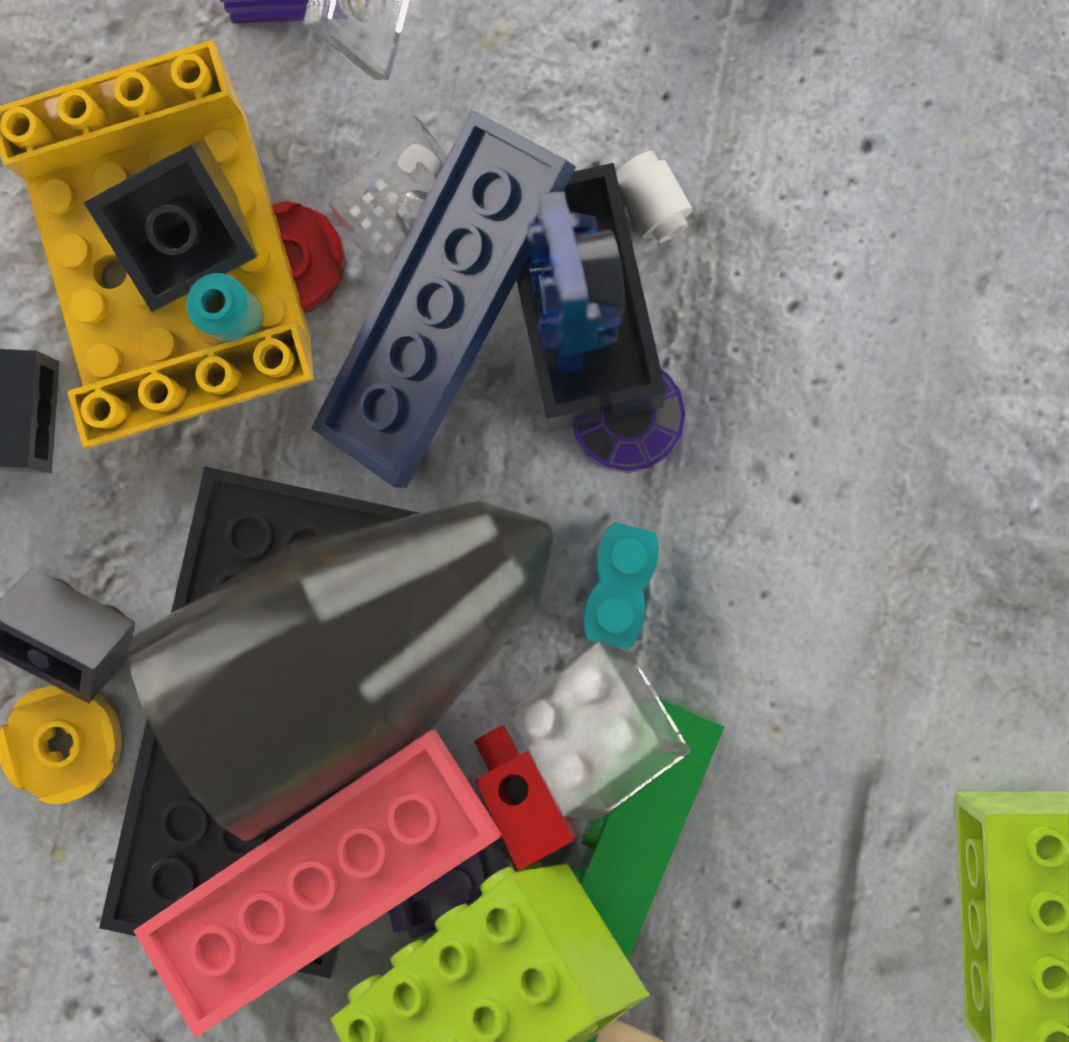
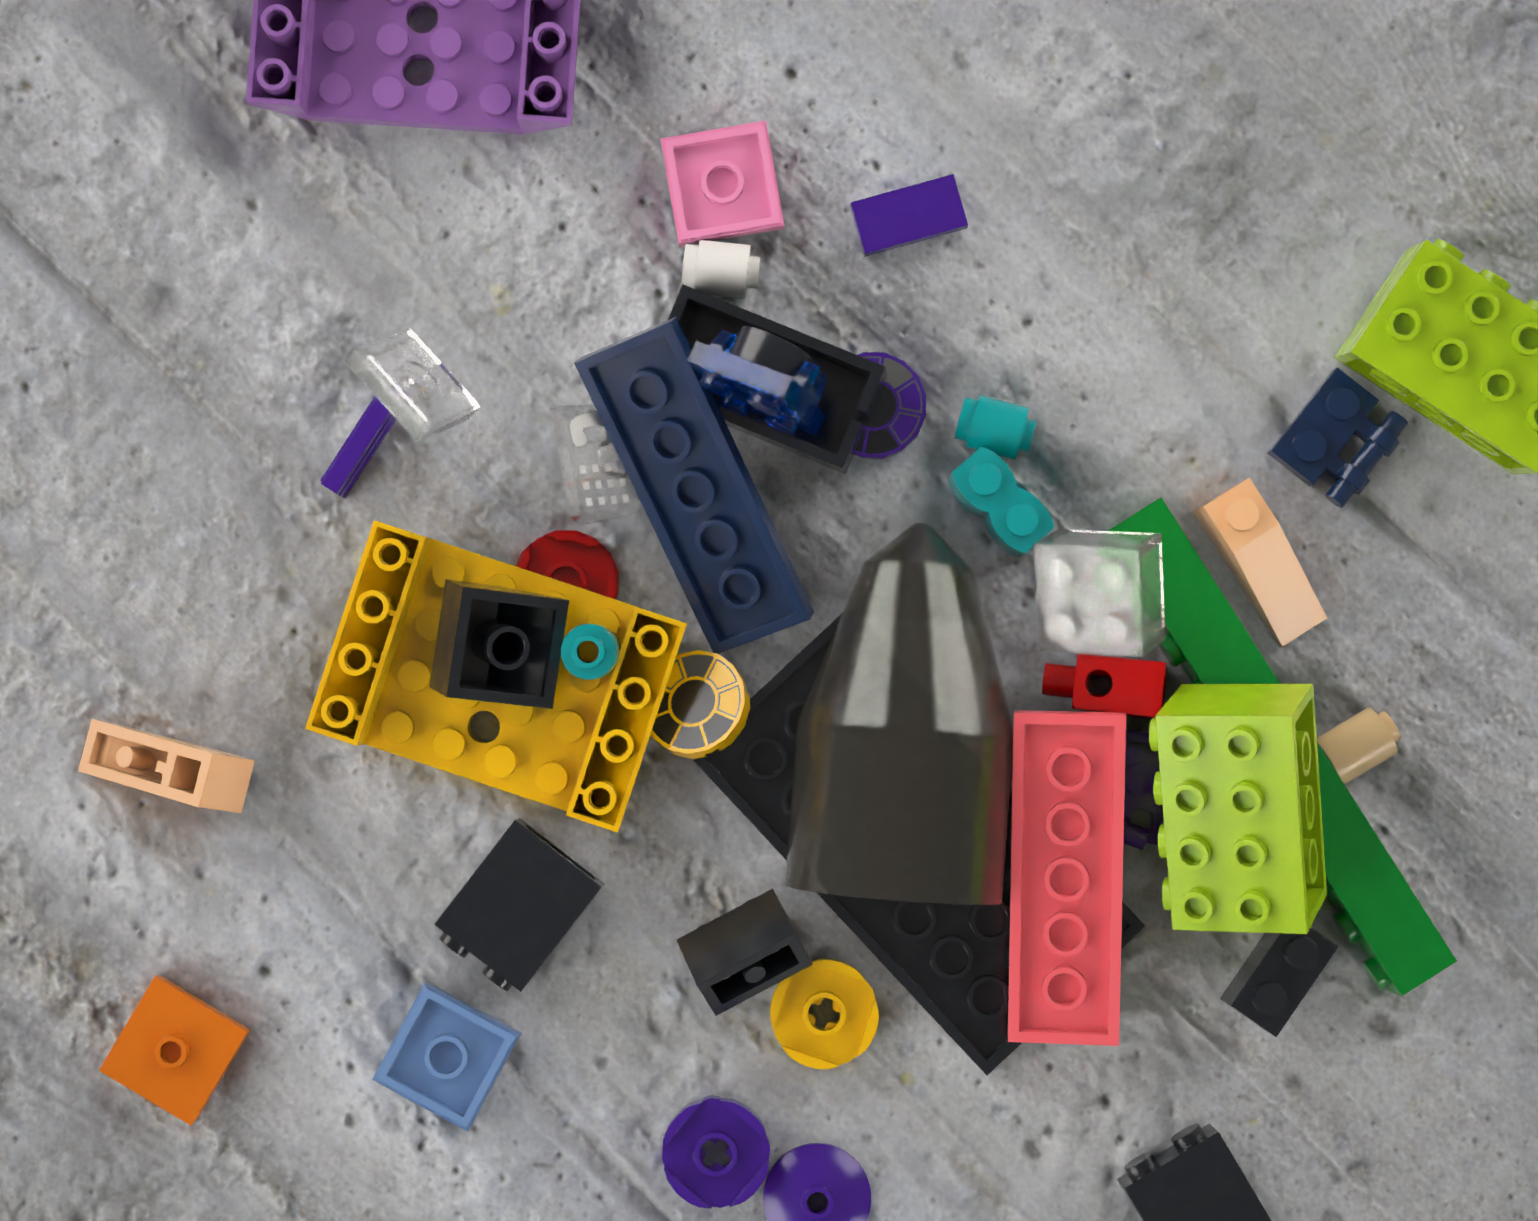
camera: 55 degrees left, 0 degrees up
none -> tile [651,650,750,759]
none -> bright pink plate [660,121,784,247]
none -> dark purple tile [850,174,968,257]
none -> teal brick [954,395,1037,460]
none -> light nougat slope [1193,477,1327,647]
none -> dark blue plate [1267,367,1408,508]

